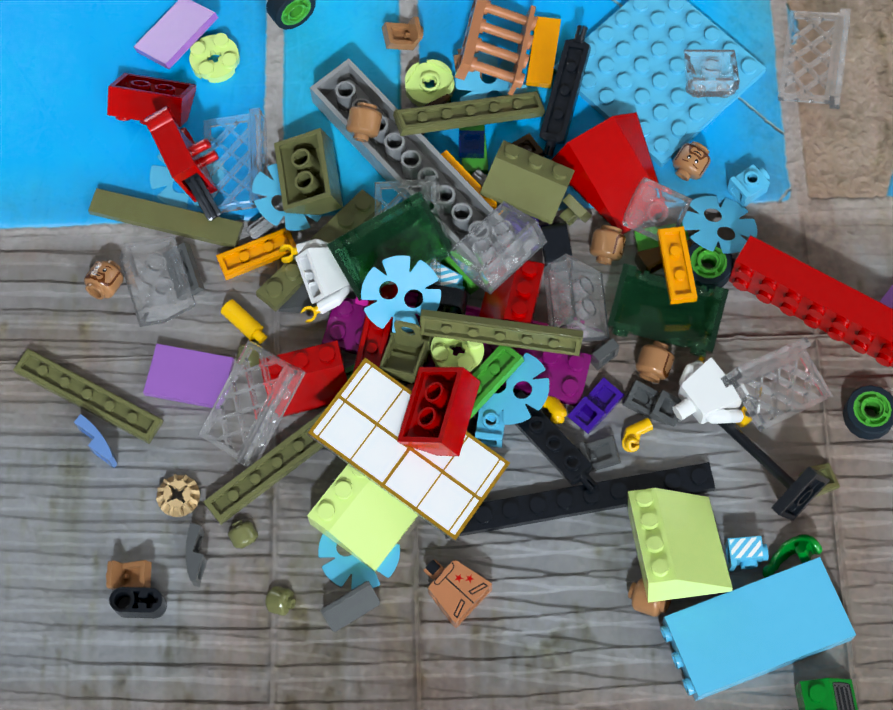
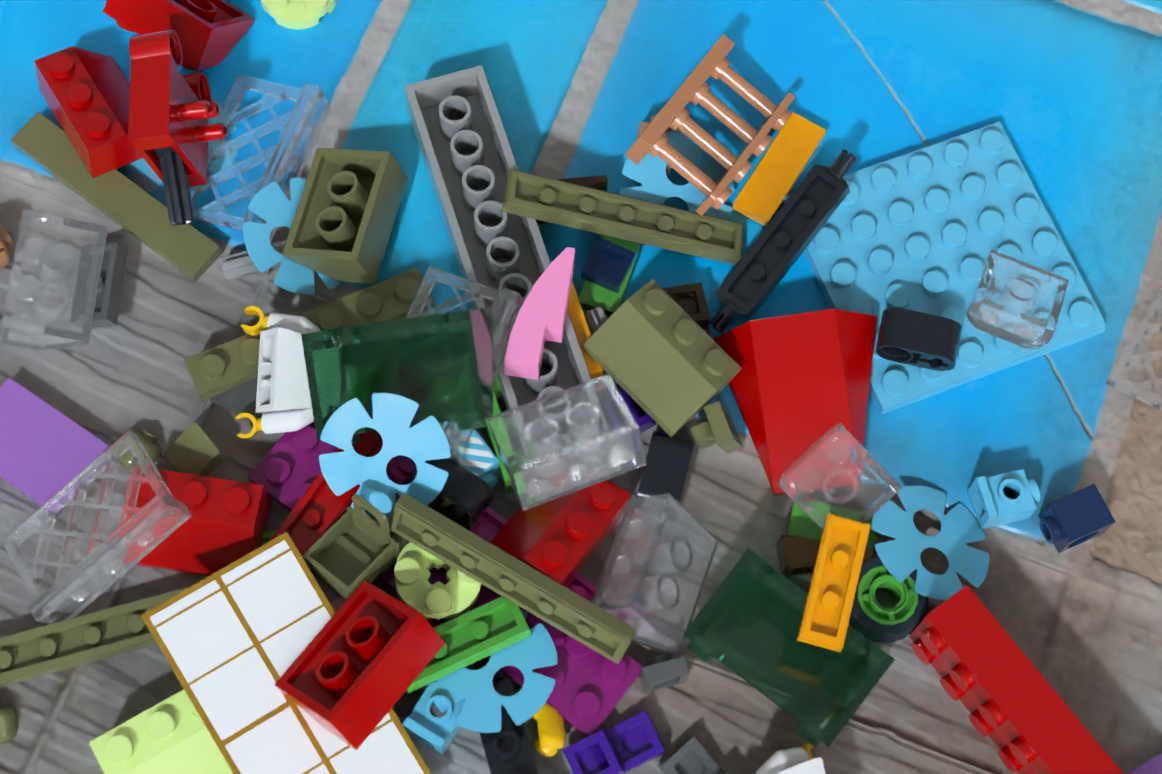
camera: 15 degrees right, 0 degrees up
light orange tile [216,228,296,280] -> none
yellow cylinder [221,299,267,344] -> none
medium nougat head [346,102,382,142] -> none
medium nougat bracket [382,16,423,50] -> none
yellowish green plate [405,59,455,107] -> none
medium nougat head [589,225,626,265] -> none
medium nougat head [636,341,674,383] -> none
medium nougat head [672,141,711,181] -> none
none -> red slope [34,46,143,178]
none -> olive slope [164,421,224,476]
none -> bright pink slope [504,247,575,380]
none -> black beam [875,308,962,371]
none -> dark blue brick [1038,484,1116,553]

